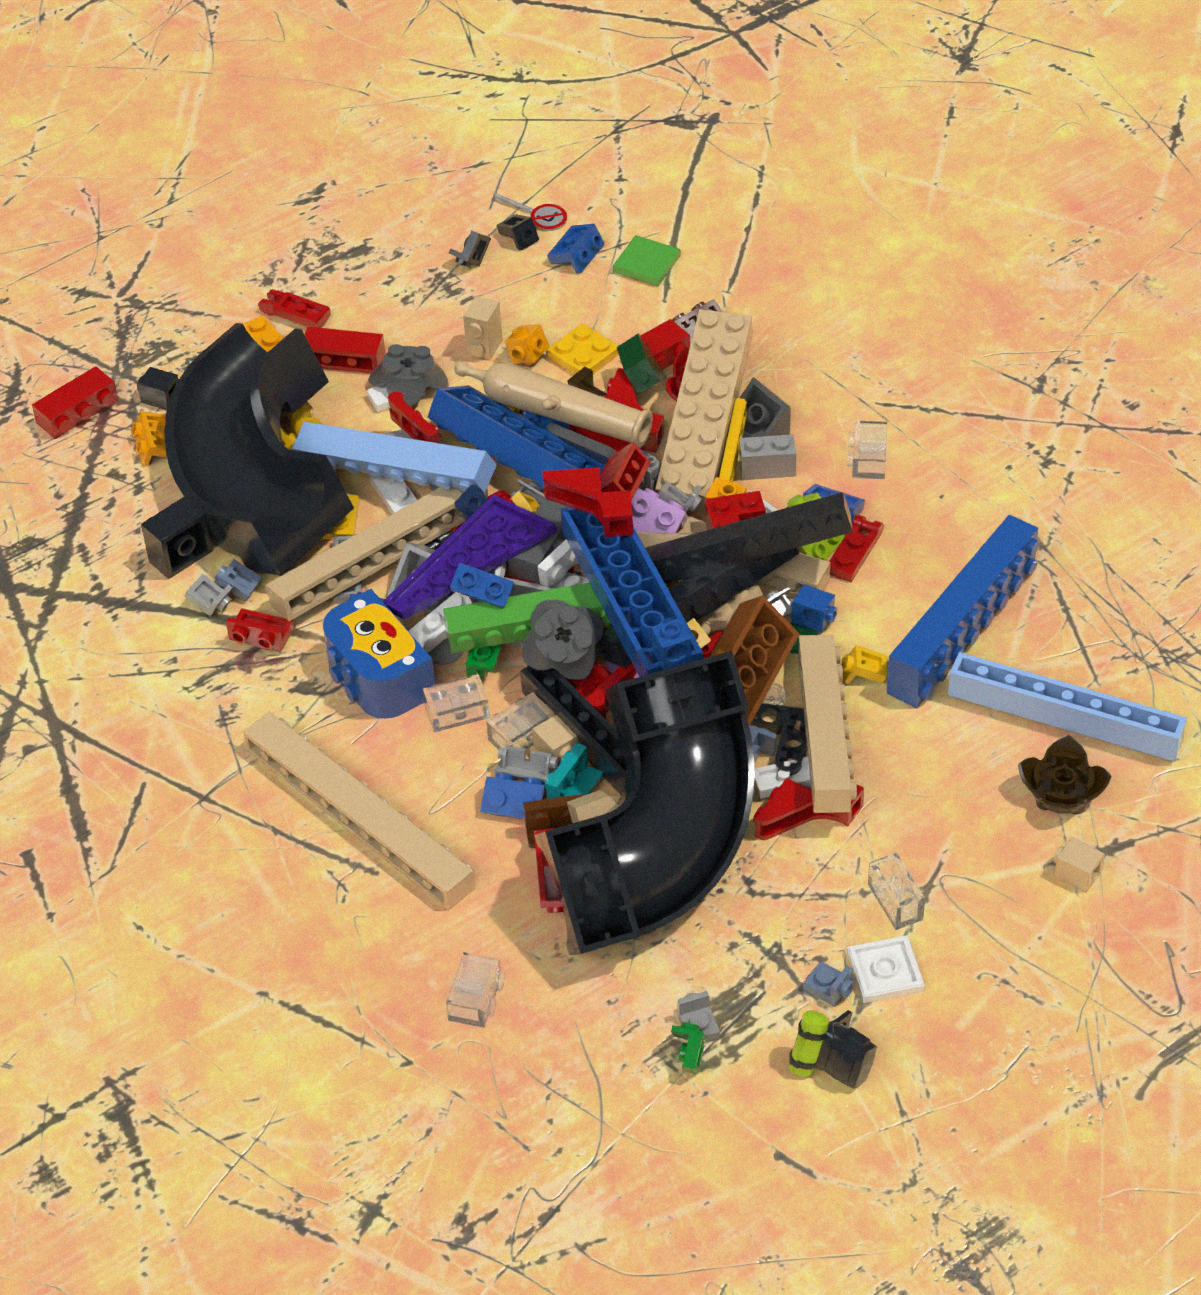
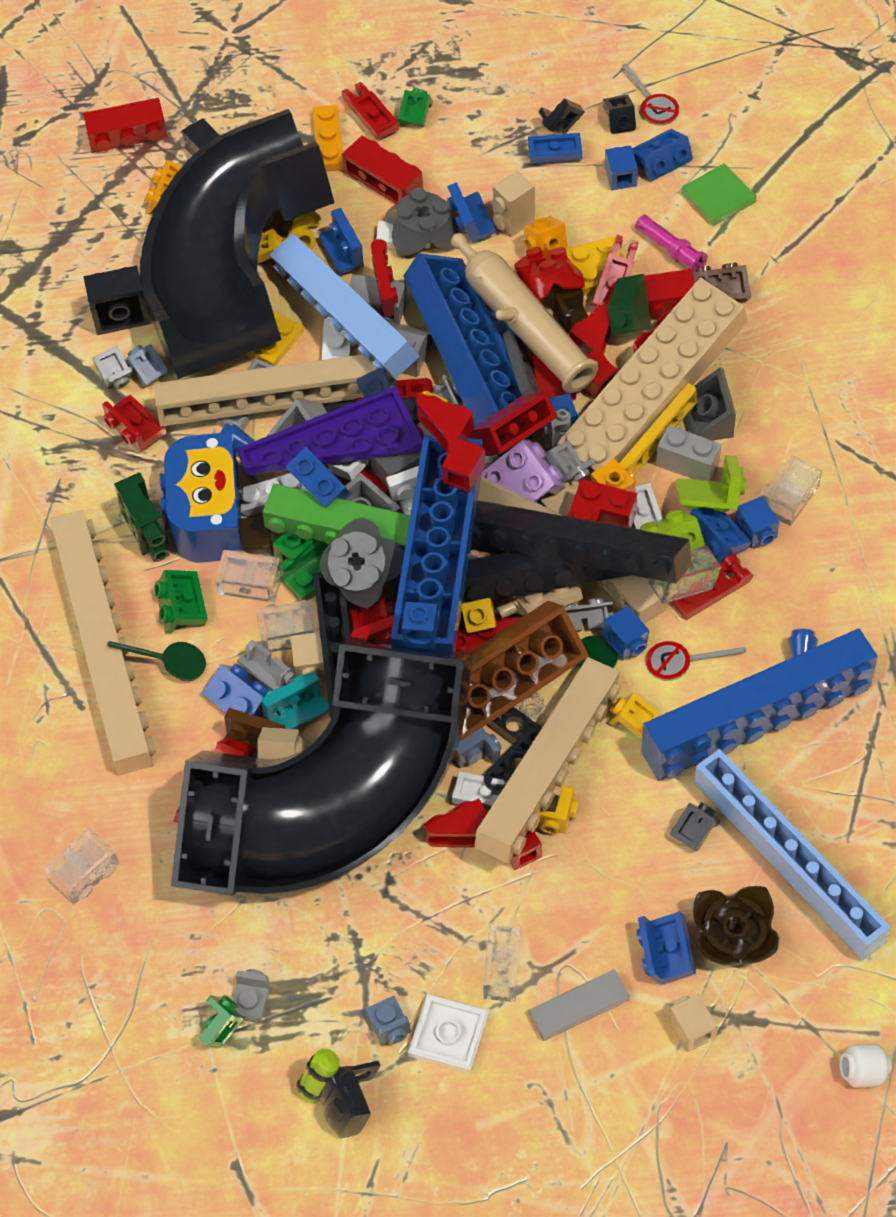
camera: 30 degrees right, 10 degrees up
none -> dark green piece [107,641,206,681]
none -> dark green hips [114,472,169,562]
none -> green bracket [154,570,208,634]
none -> dark brown panel [239,516,273,559]
none -> green bracket [279,540,329,604]
none -> blue bracket [319,208,364,274]
none -> green bracket [398,88,433,127]
none -> blue bracket [447,182,496,243]
none -> red brick [514,247,585,301]
none -> blue plate [528,133,582,164]
none -> light grey tile [529,969,630,1041]
none -> yellow bracket [537,785,579,834]
none -> hinge [590,234,639,307]
none -> blue brick [605,145,638,191]
none -> dark pink pin [635,214,708,273]
none -> blue bracket [637,911,696,985]
none -> piece [646,641,746,681]
none -> clear brick [648,545,721,604]
none -> black bracket [670,802,720,852]
none -> lime bracket [676,455,746,512]
none -> blue brick [735,496,779,548]
none -> blue cone [788,629,818,658]

